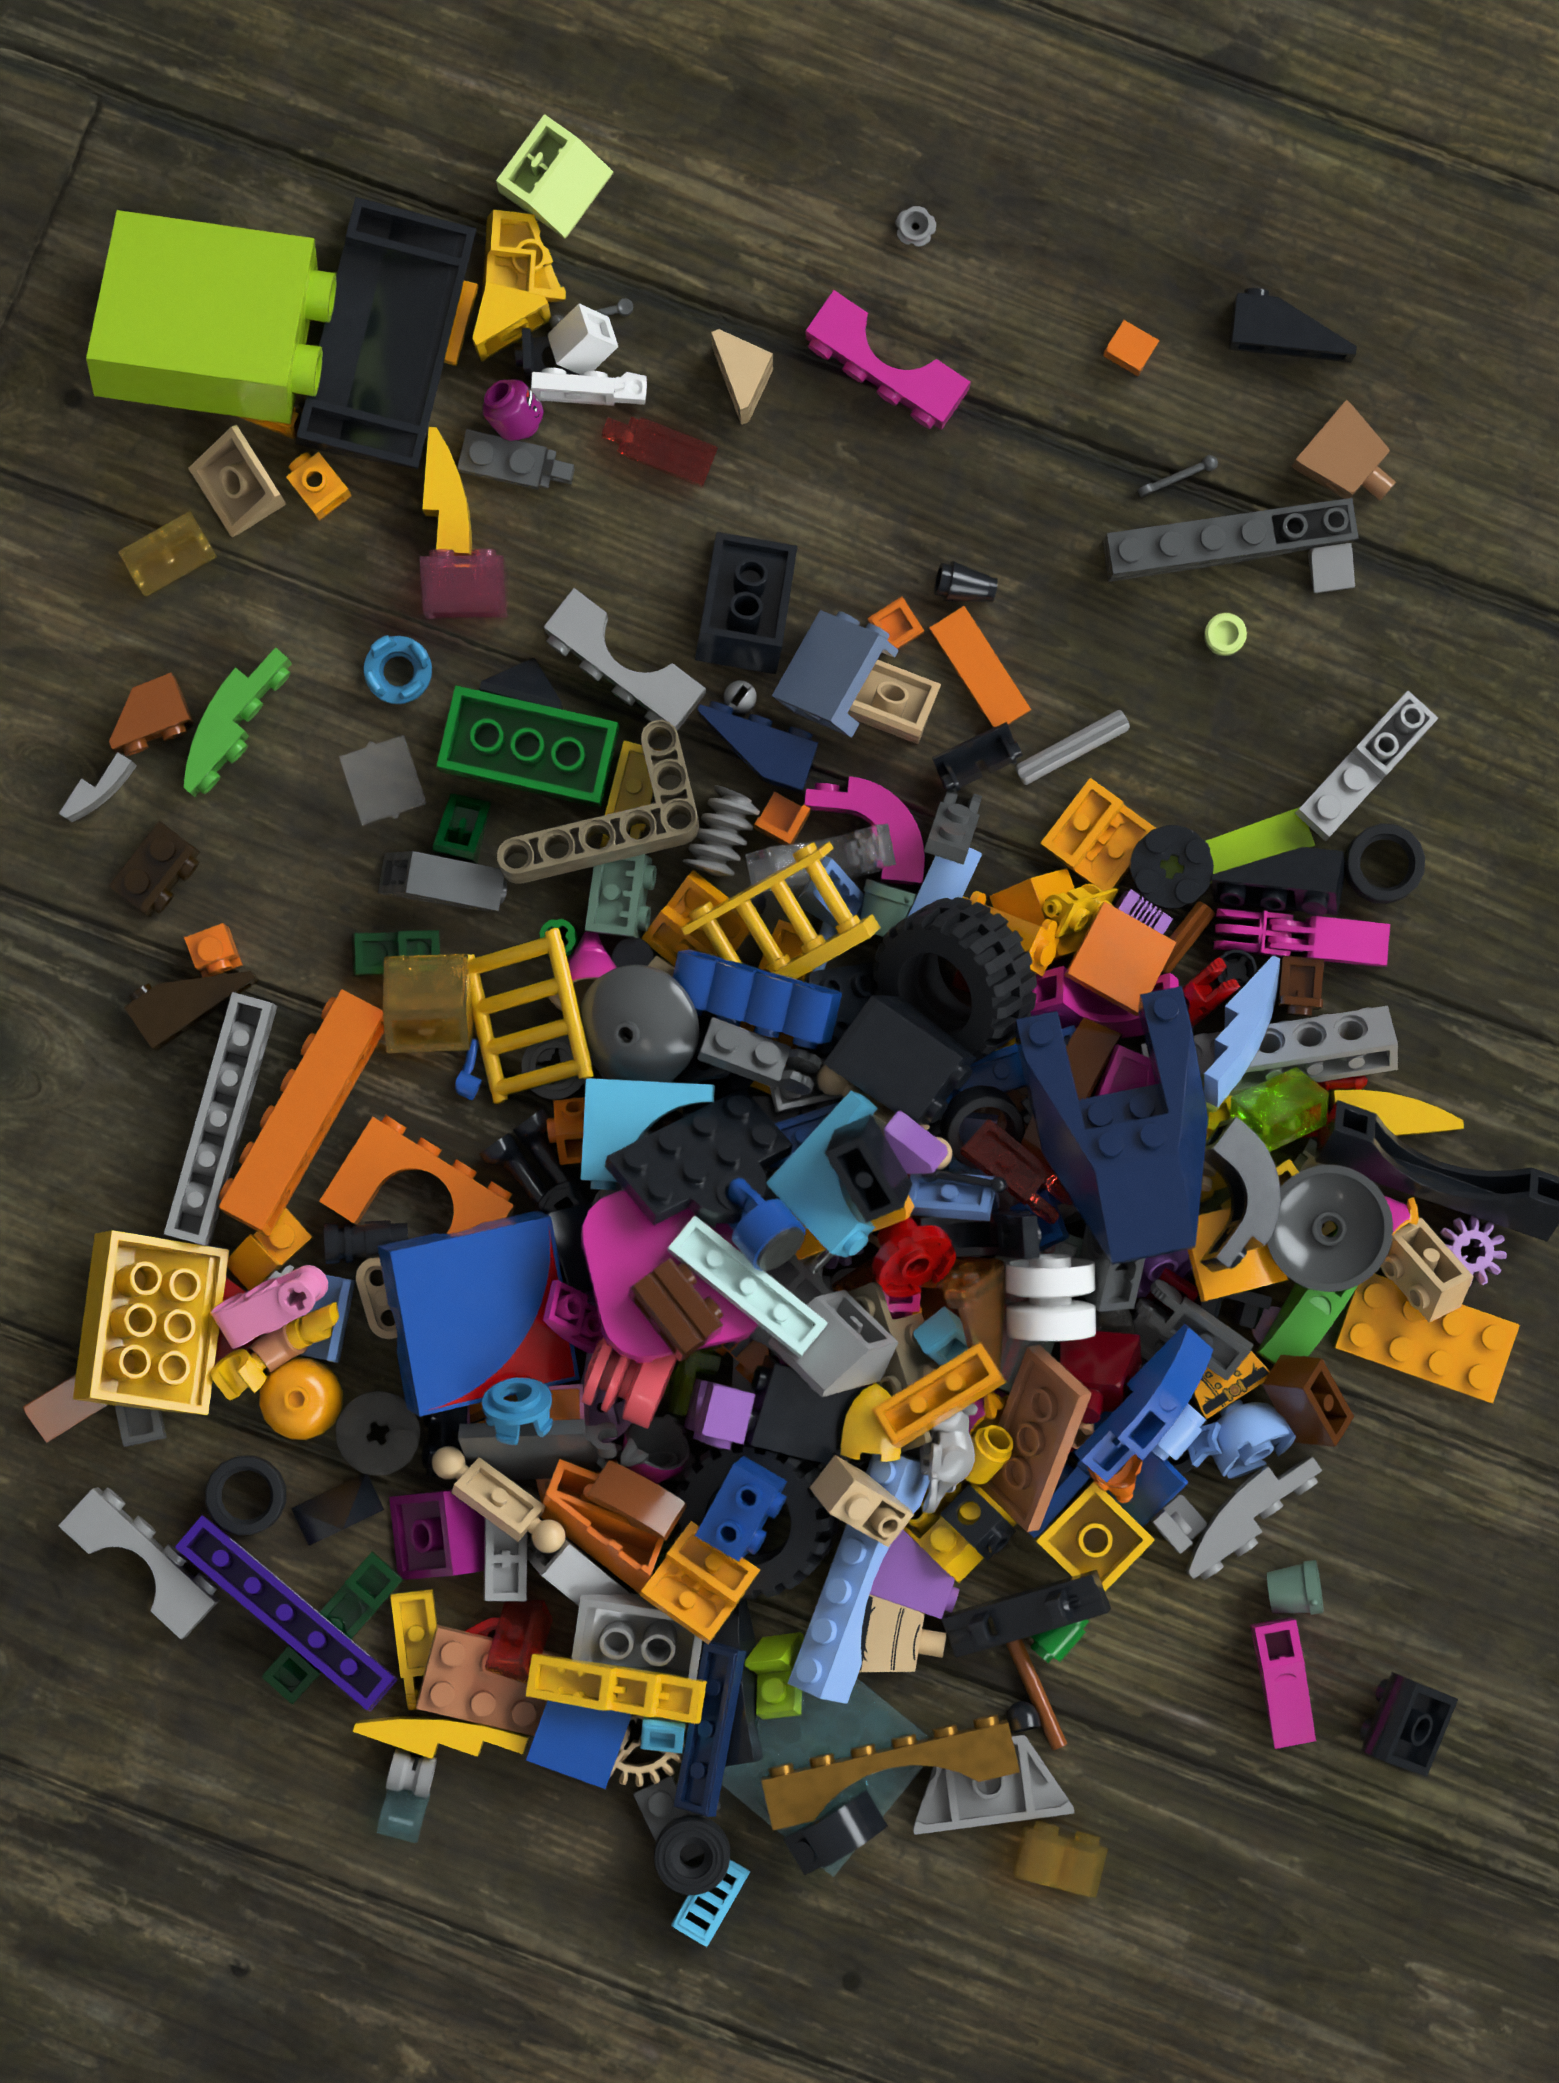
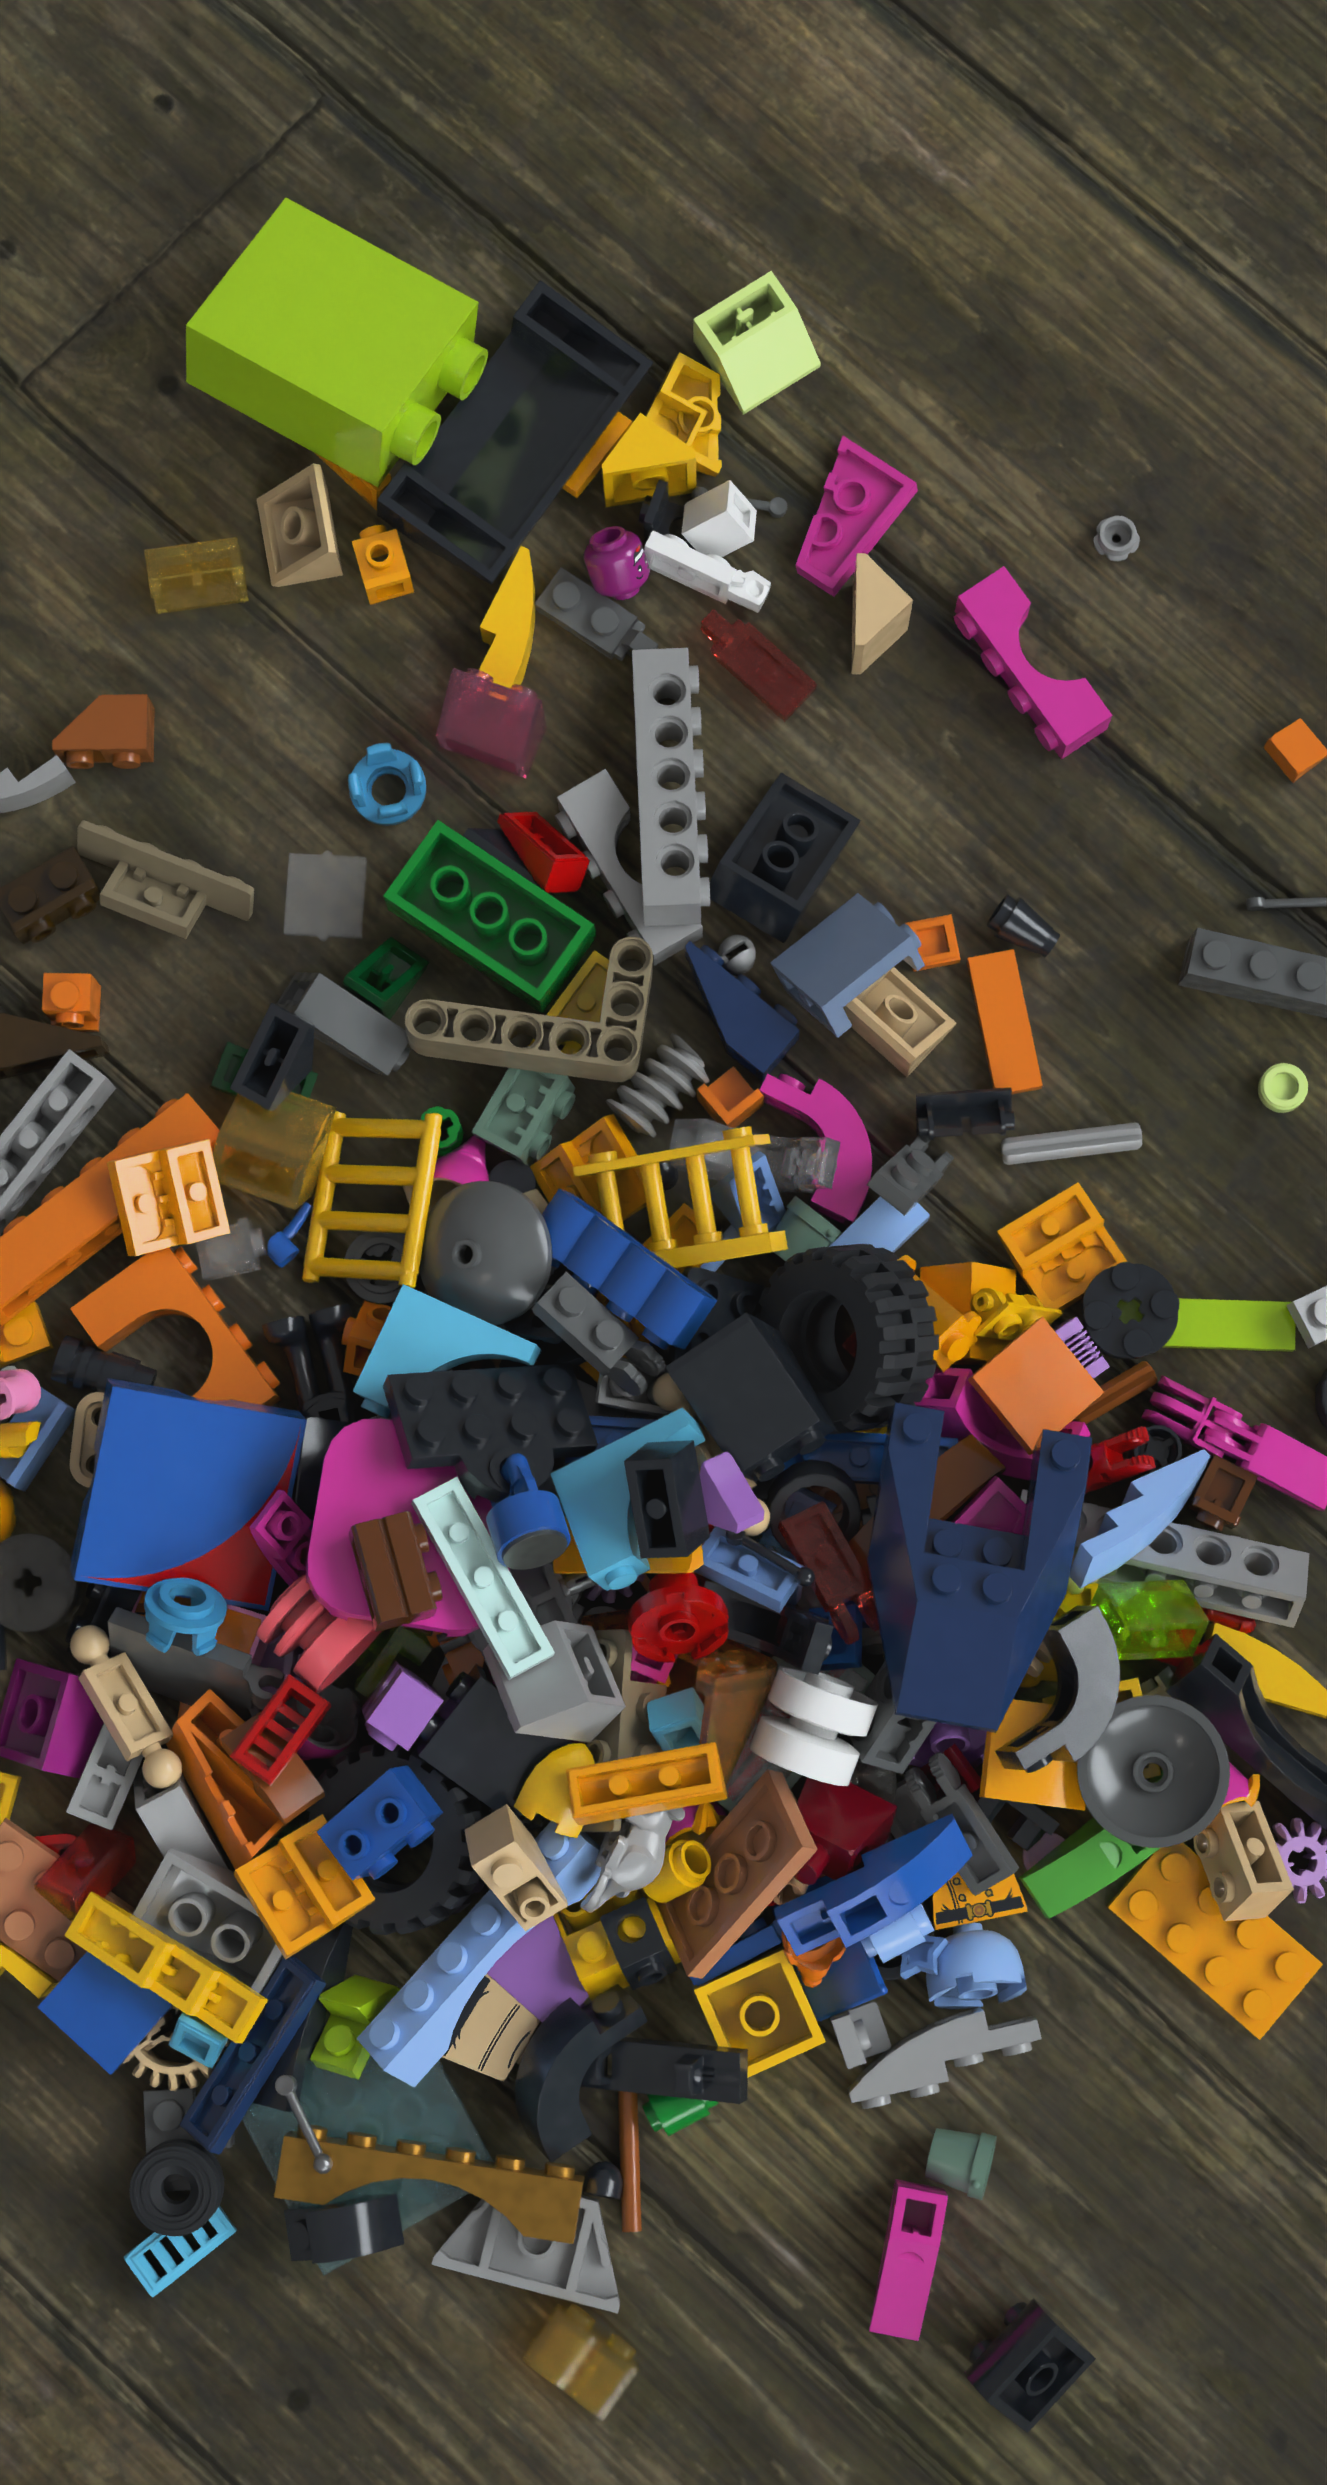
camera: 25 degrees right, 5 degrees down
bright green slope [183,647,292,797] -> none
black slope [1211,847,1346,916] -> none
reddish brown brick [1262,1355,1354,1447] -> none
none -> dark tan bracket [77,820,254,939]
none -> light orange slope [107,1139,230,1256]
none -> clear bracket [196,1217,267,1281]
none -> black slope [230,1003,315,1111]
none -> red slope [230,1674,332,1786]
none -> flat silver hinge [275,2075,333,2174]
none -> red slope [497,812,590,893]
none -> black arch [515,1984,647,2163]
none -> light grey brick [632,648,710,926]
none -> dark pink wing [796,436,918,597]

